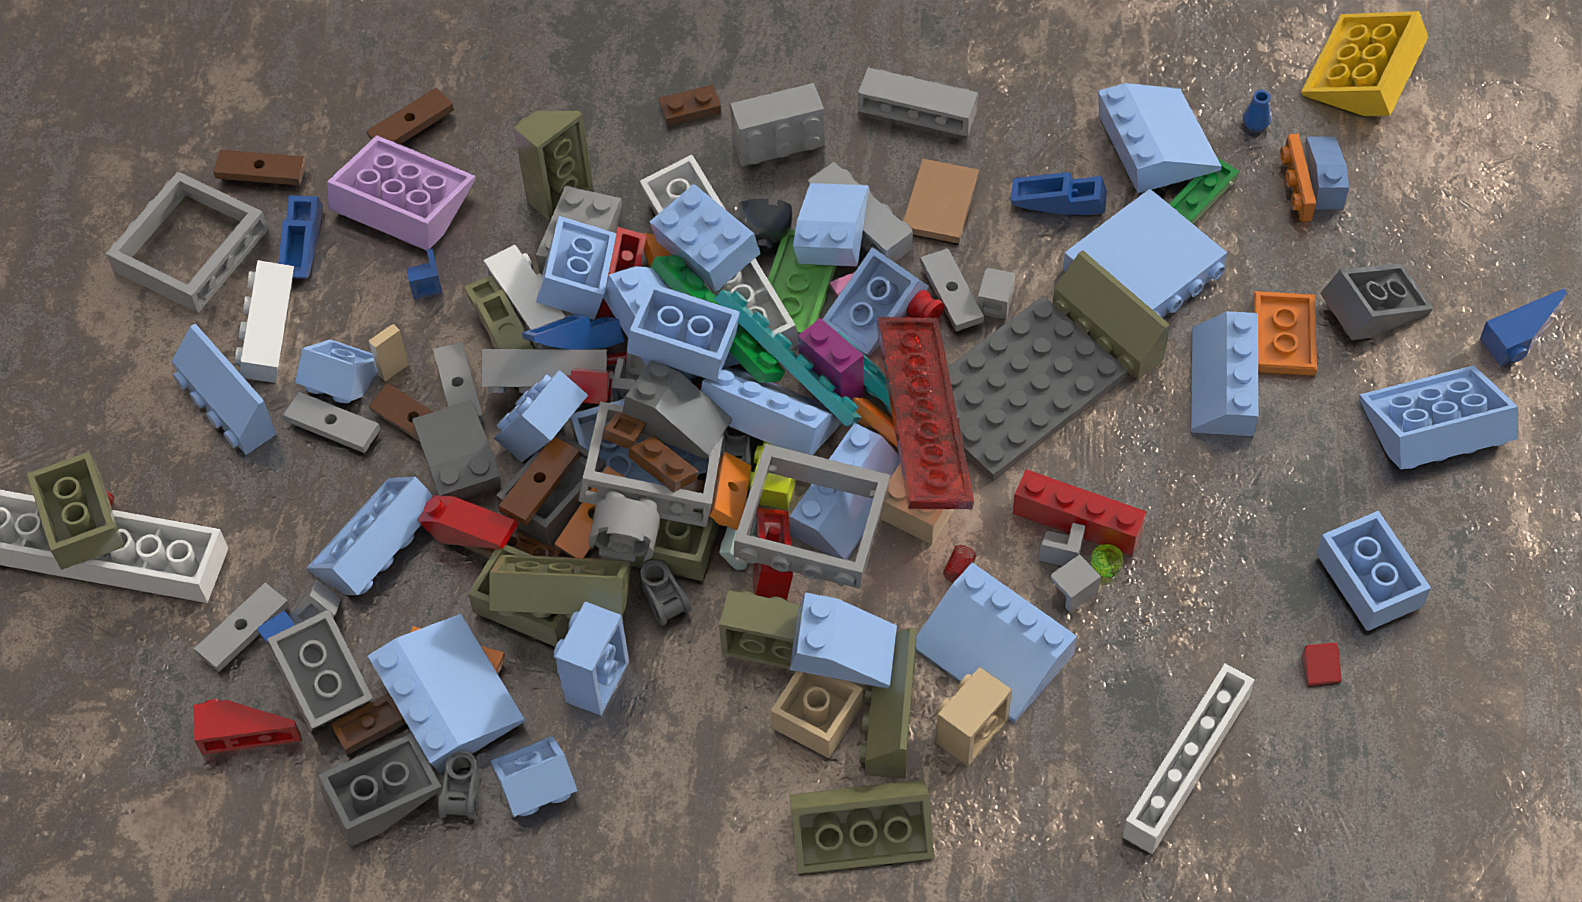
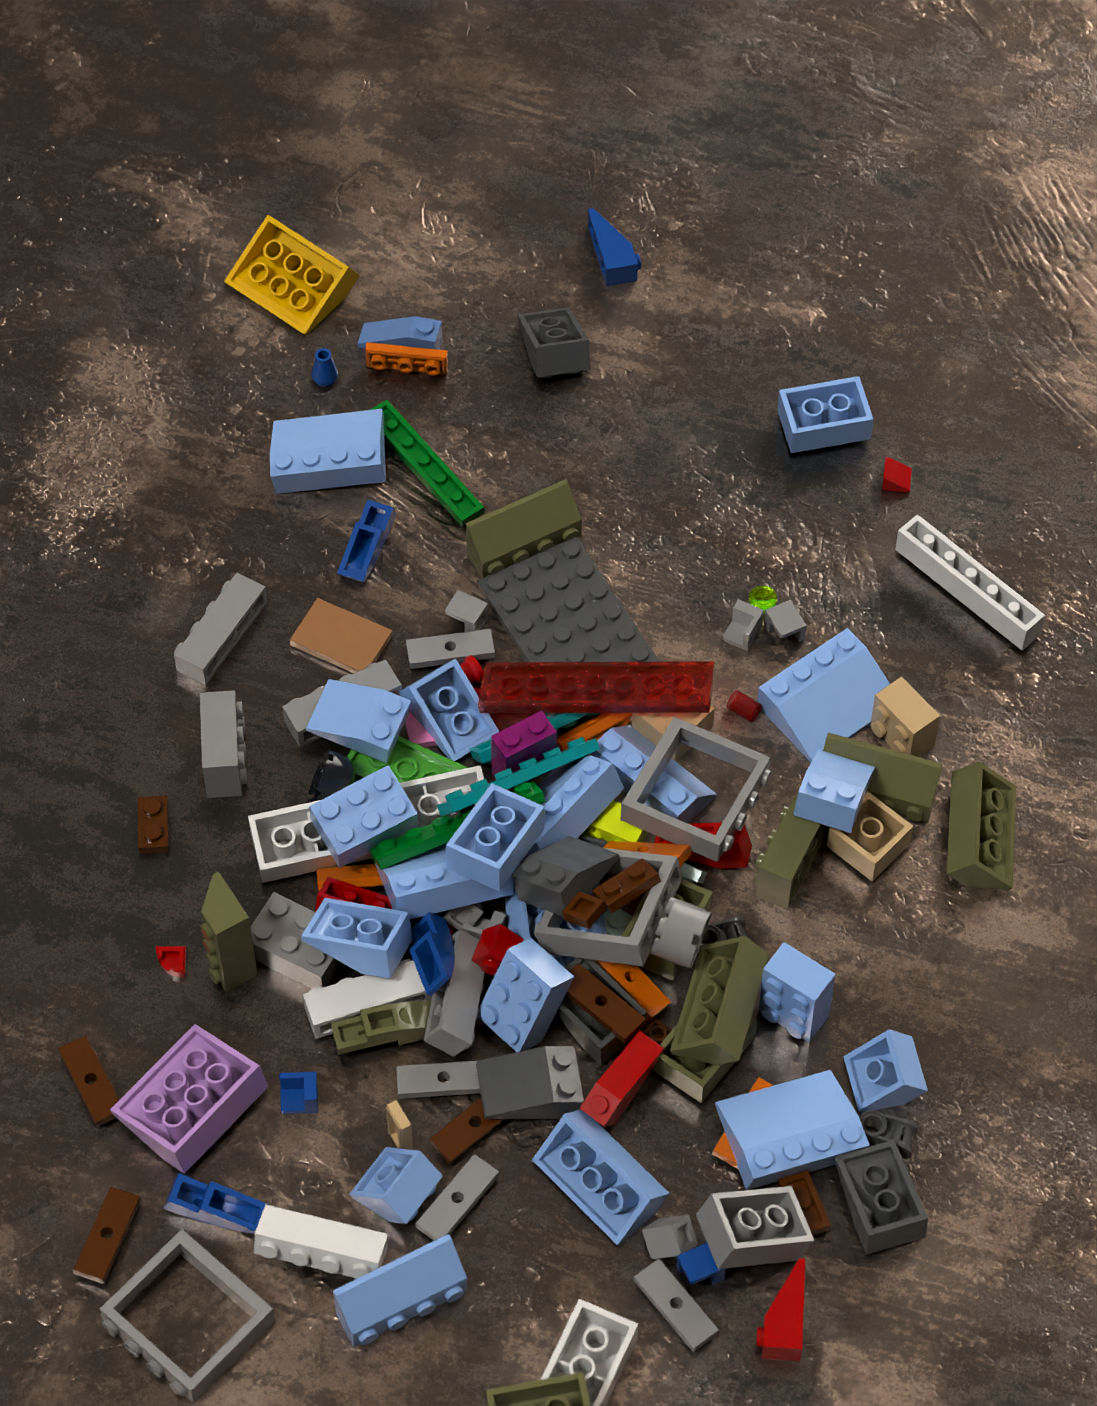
camera: 80 degrees left, 0 degrees up
red brick [1012,469,1147,556] -> none
light blue panel [1063,189,1227,318] -> none
light blue slope [1191,311,1259,436] -> none
orange tile [1253,291,1317,376] -> none
light blue slope [1359,365,1518,470] -> none

